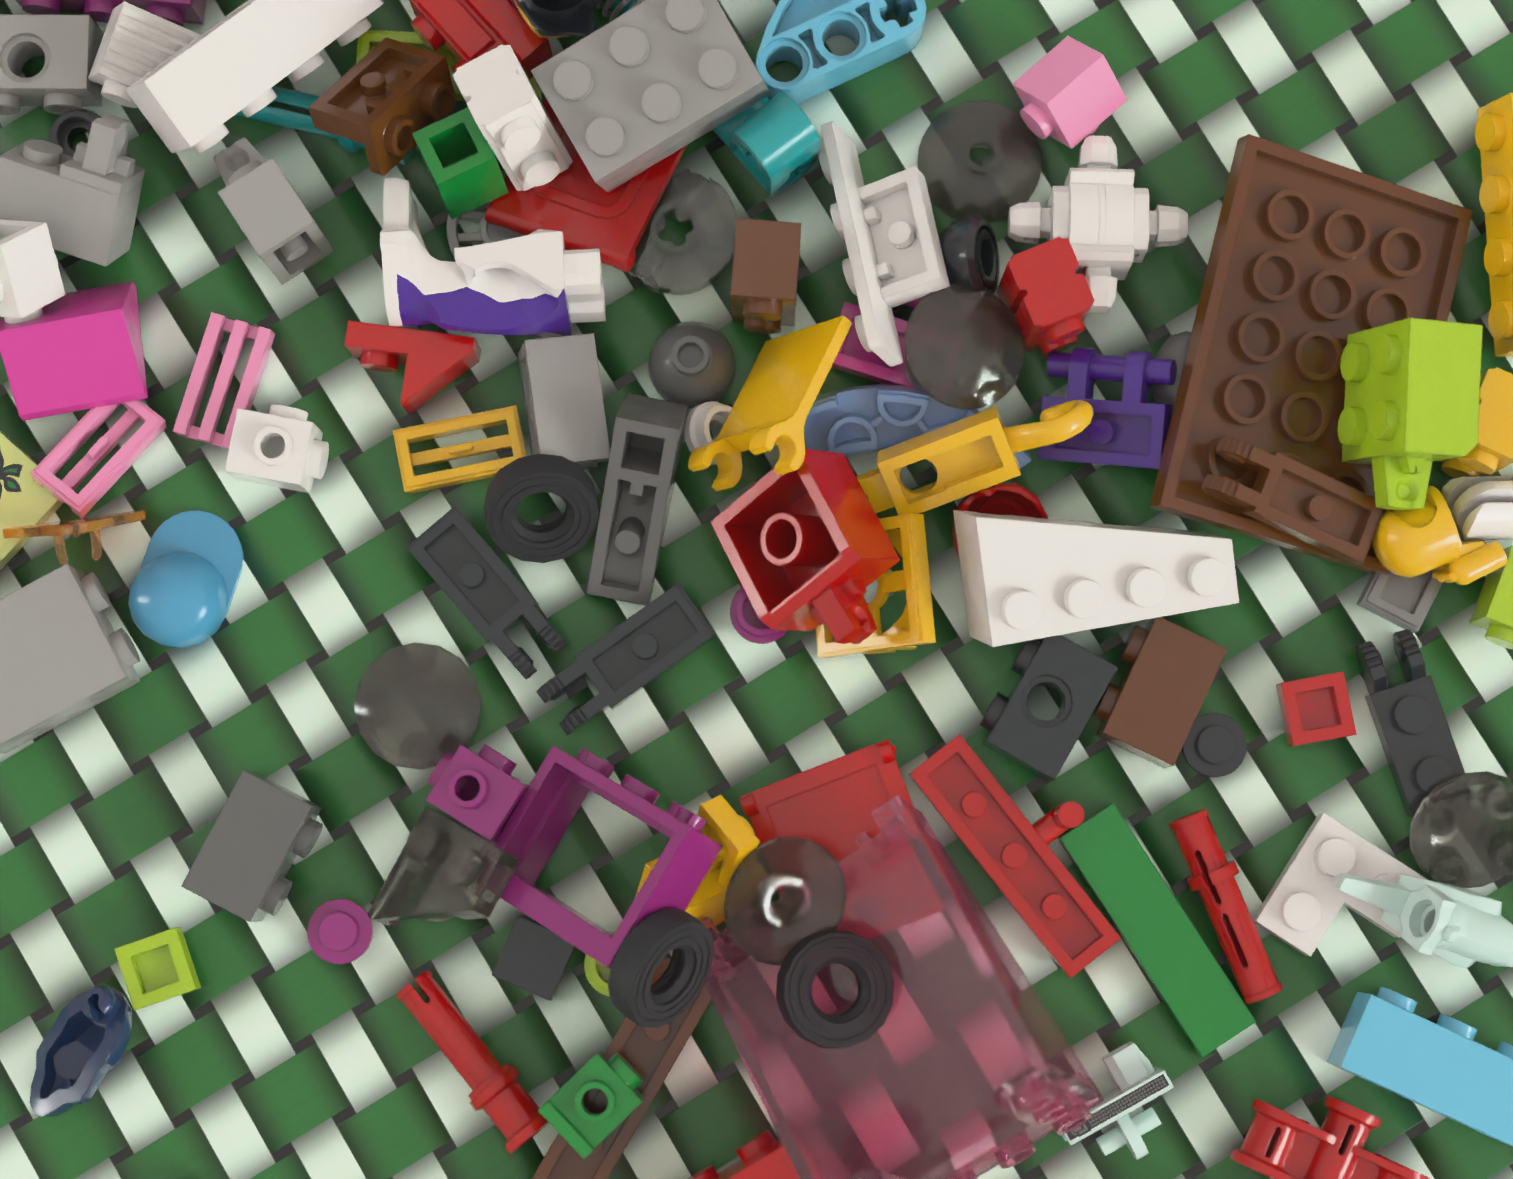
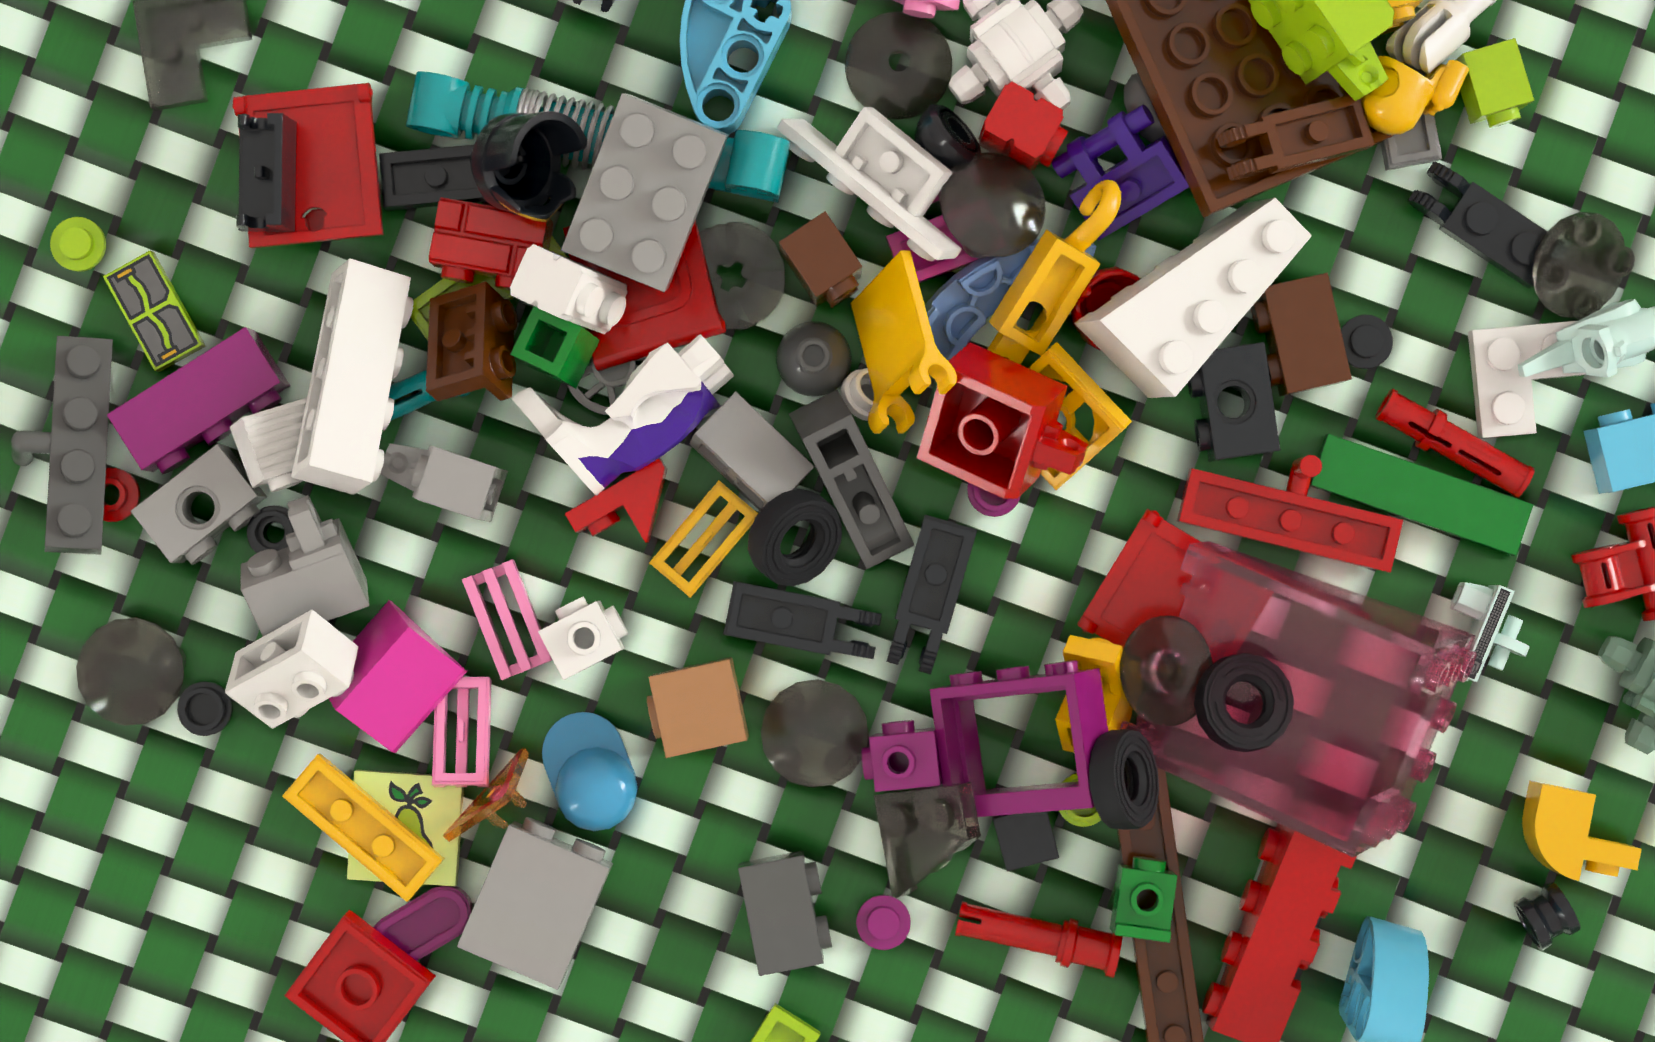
camera: 40 degrees left, 5 degrees up
red plate [1276,671,1357,747] -> none
none -> medium nougat head [647,657,749,758]

